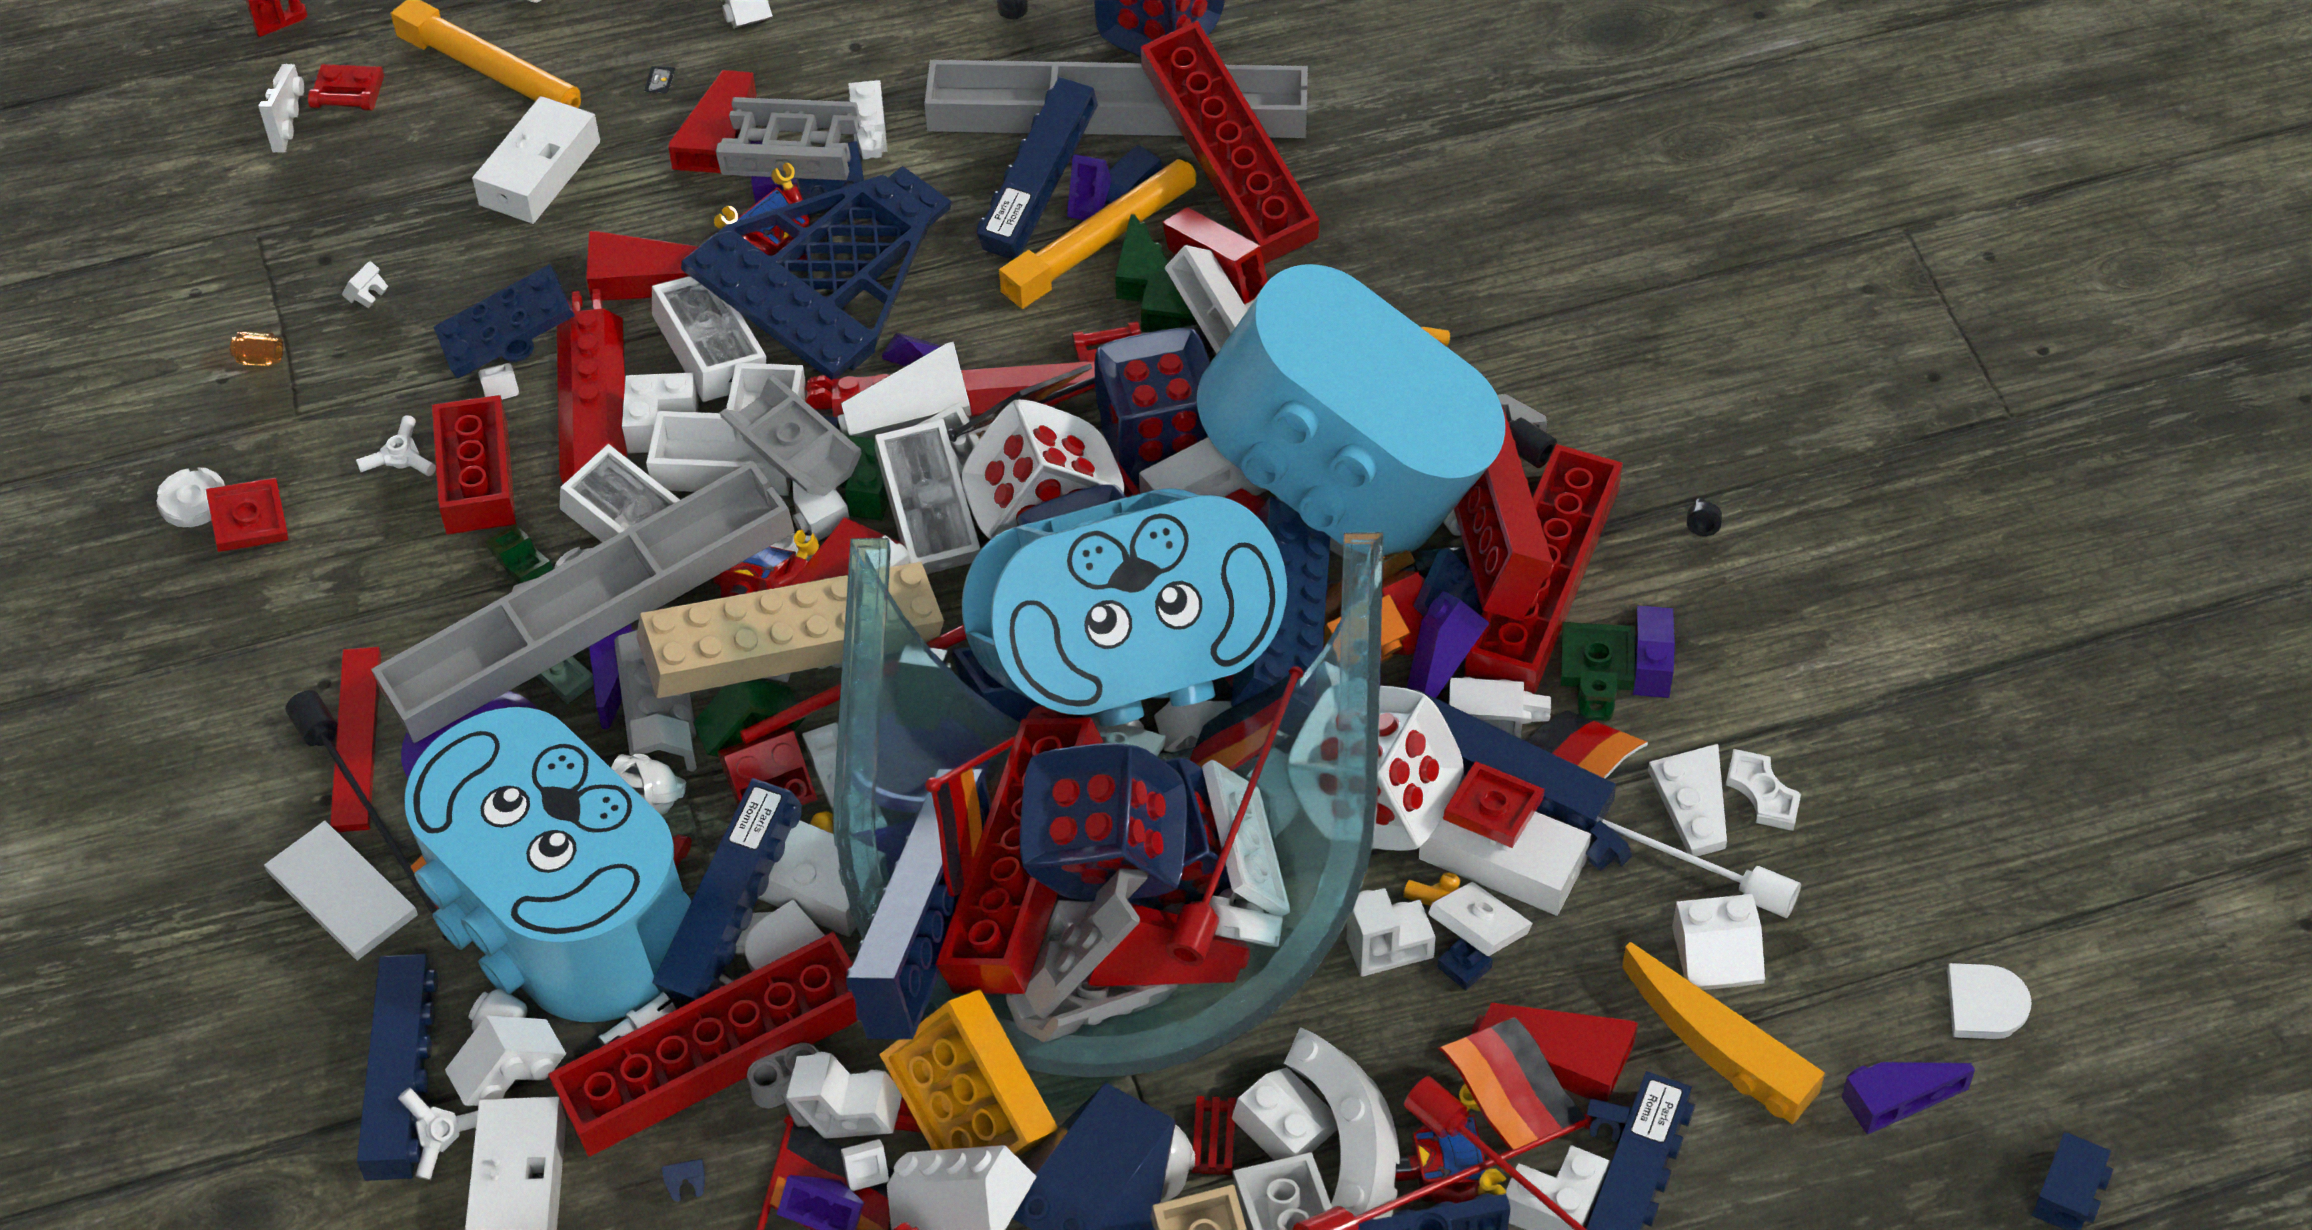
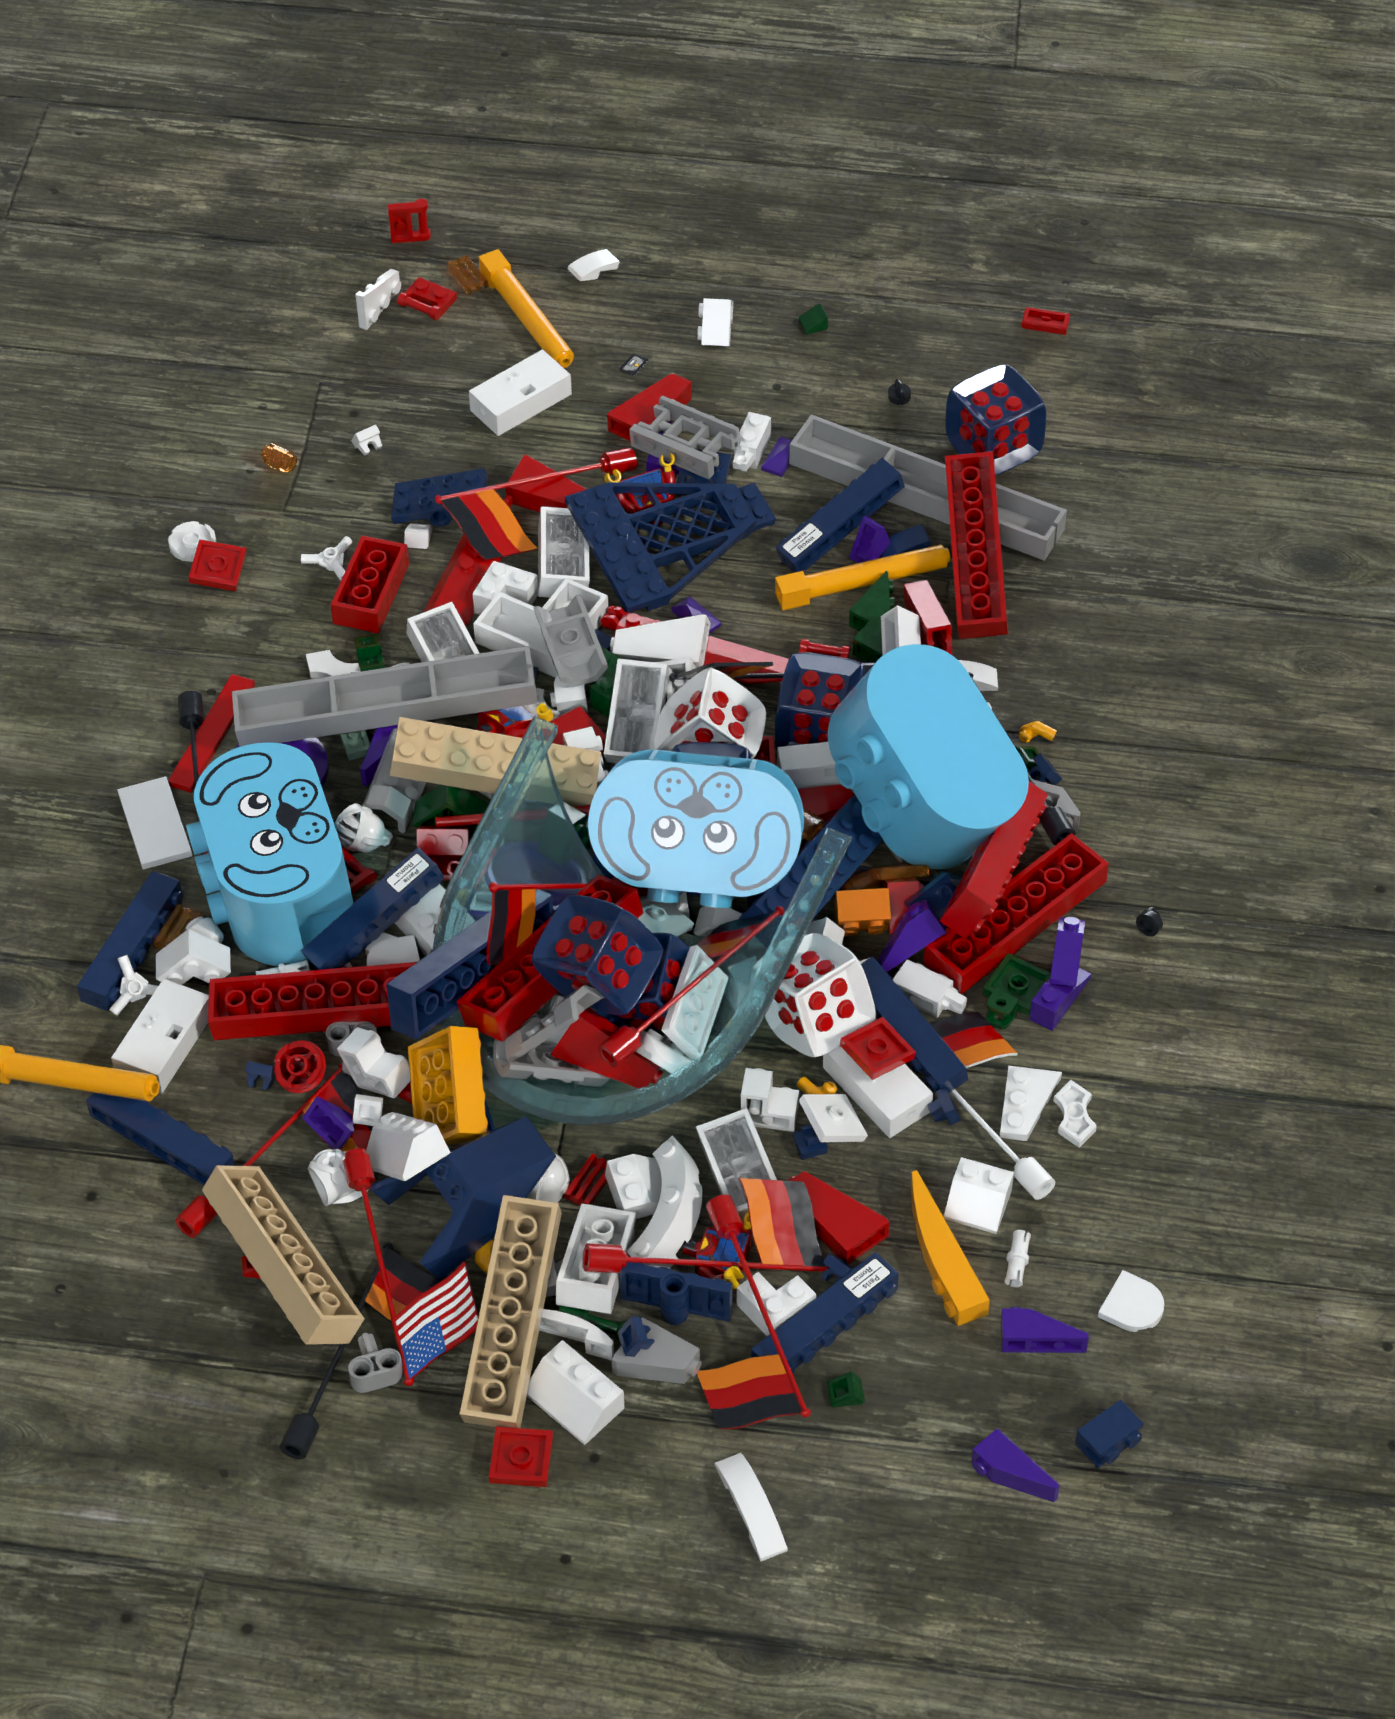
camera: 25 degrees right, 0 degrees up
none -> clear orange tile [153,904,201,950]
none -> red cone [274,1040,326,1093]
none -> white tile [306,650,361,679]
none -> flag [435,447,637,561]
none -> clear orange tile [447,255,488,295]
none -> clear brick [696,1108,777,1220]
none -> dark purple slope [761,437,792,477]
none -> white pin [1005,1230,1031,1287]
none -> dark purple slope [1050,917,1085,987]

